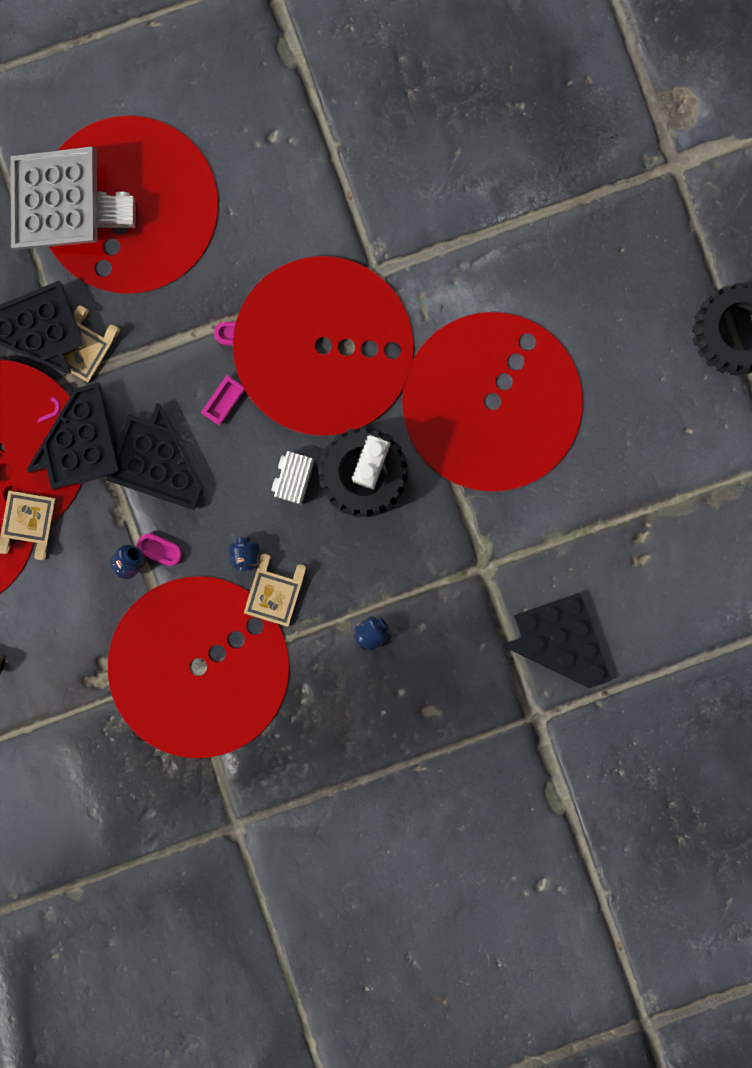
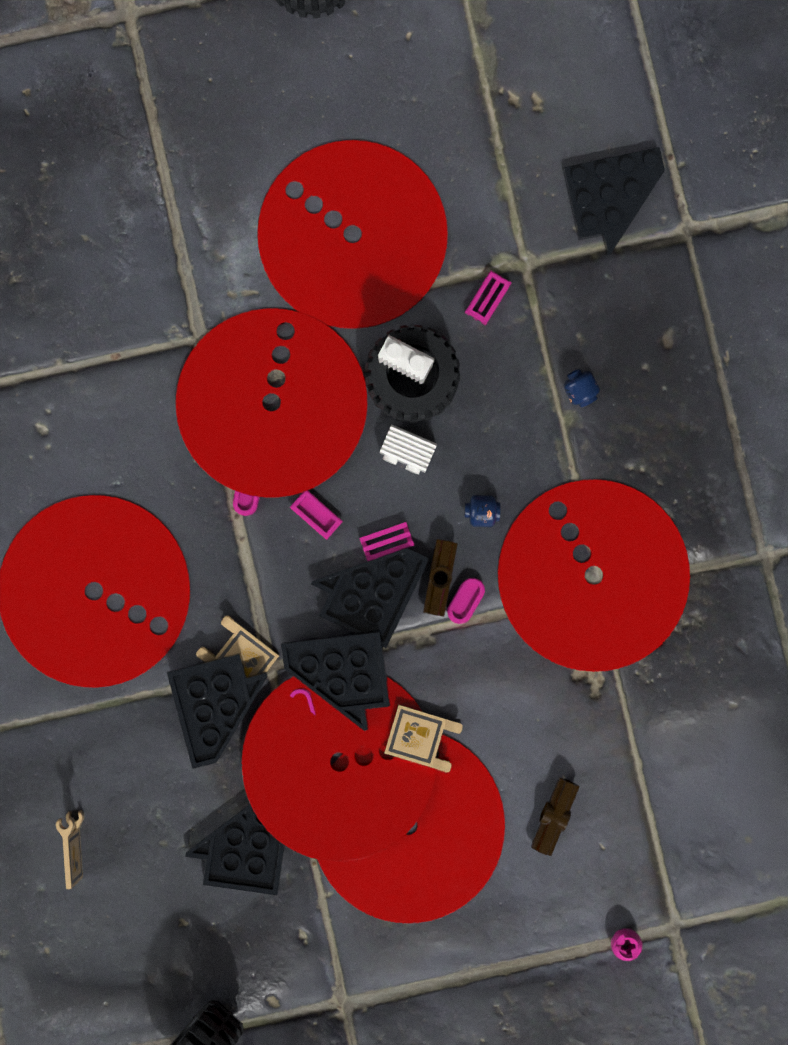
camera: 80 degrees left, 0 degrees up
light grey plate [10,147,98,250] -> none
white brick [97,192,136,228] -> none
dark blue head [110,544,145,579] -> none
tan flag [244,554,306,627] -> none
none -> dark pink tile [359,522,414,562]
none -> dark brown piece [423,539,458,617]
none -> dark pink tile [465,270,511,326]

